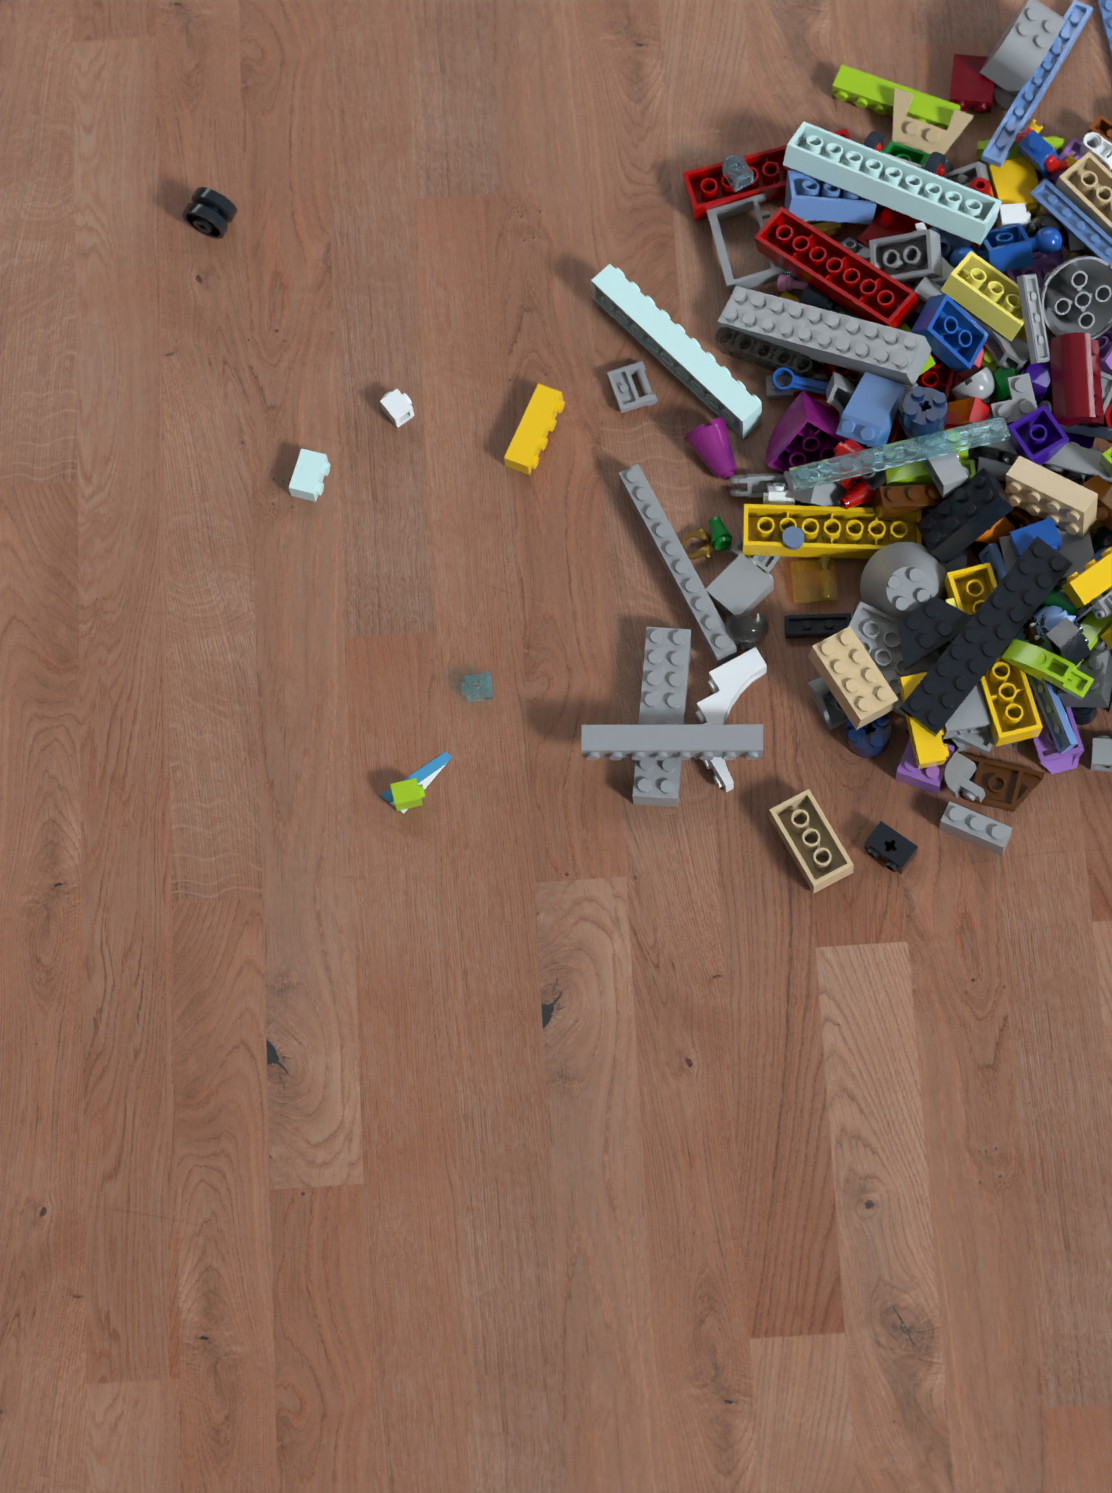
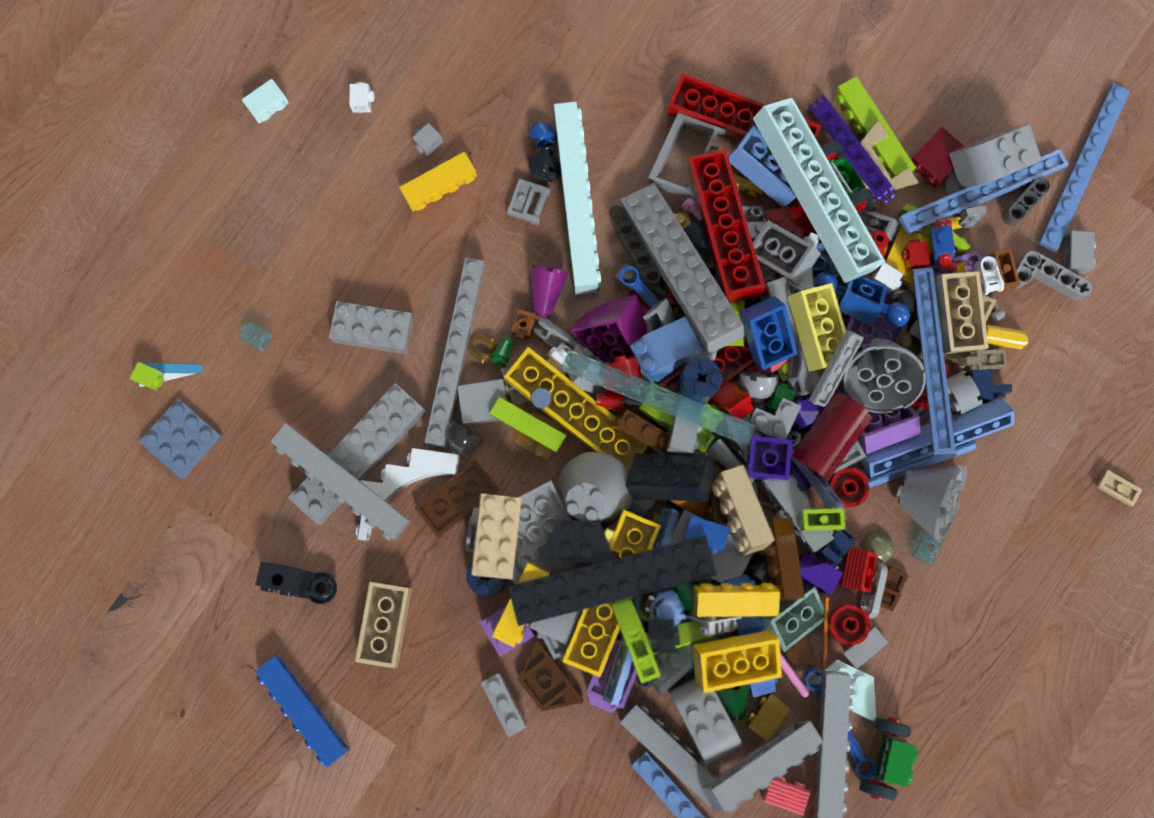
camera: 30 degrees right, 10 degrees up
clear light blue brick [722,155,754,192] -> none
black tile [784,613,851,639] -> none
black brick [865,821,918,874] -> none
light grey brick [944,751,986,803] -> none
none -> sand blue plate [139,399,222,479]
none -> black brick [255,562,337,604]
none -> blue brick [255,655,350,768]
none -> light grey brick [329,301,414,355]
none -> light grey brick [412,123,443,157]
none -> reddish brown plate [414,459,499,538]
none -> lime tile [489,397,566,453]
none -> dark orange brick [511,309,537,341]
none -> black cone [528,145,561,182]
none -> blue head [529,122,556,148]
none -> dark purple hinge [808,94,896,204]
none -> red brick [901,239,930,270]
none -> light grey plate [958,205,987,229]
none -> dark grey beam [1003,177,1050,226]

